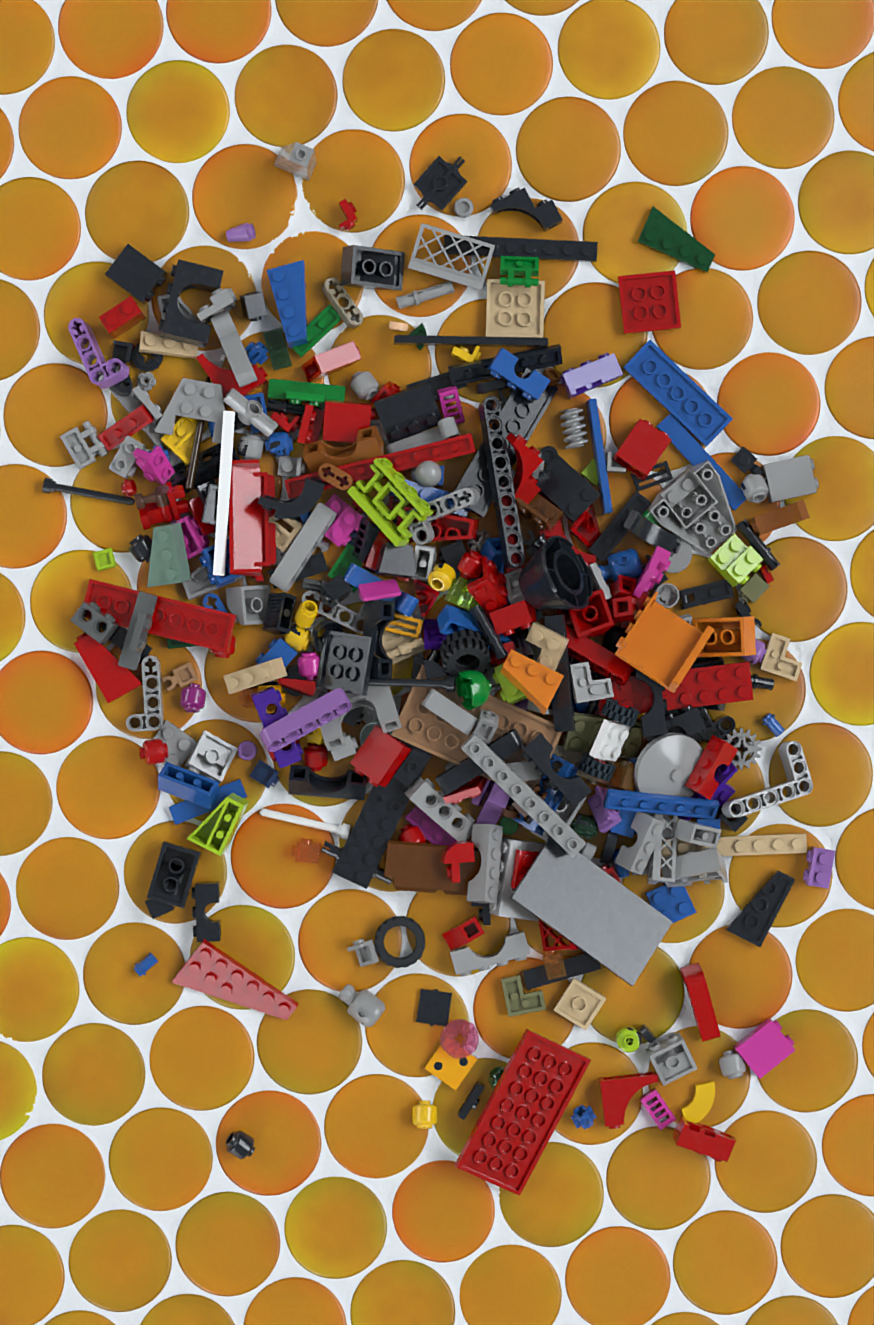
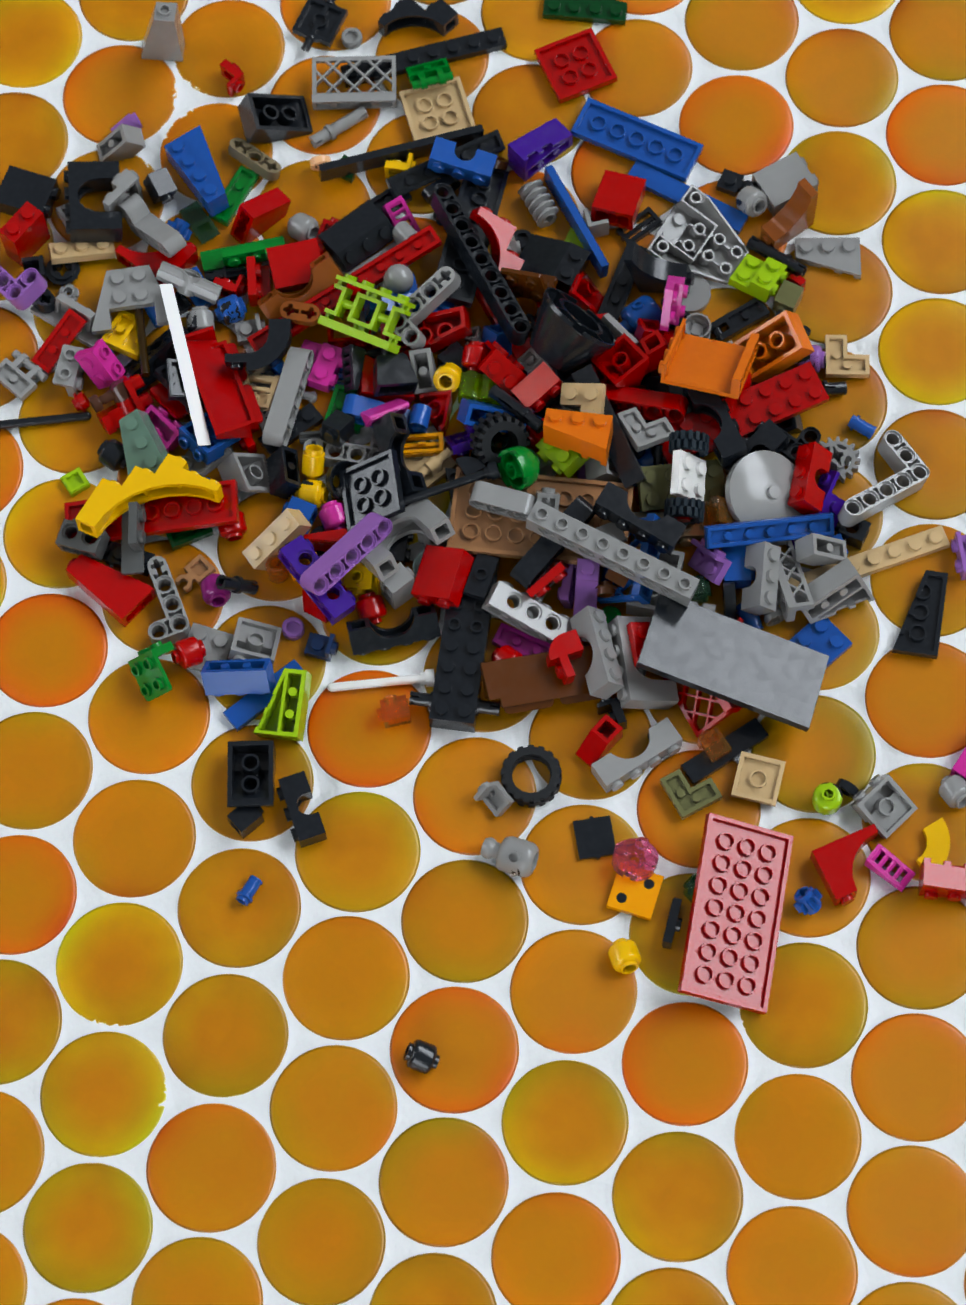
camera: 15 degrees left, 20 degrees down
wing [172,939,299,1020] -> none
red beam [680,963,721,1042] -> none
none -> yellow arch [75,454,224,538]
none -> light grey slope [96,124,146,161]
none -> green bracket [128,641,175,701]
none -> black pin [216,575,259,595]
none -> light grey wing [795,237,861,280]

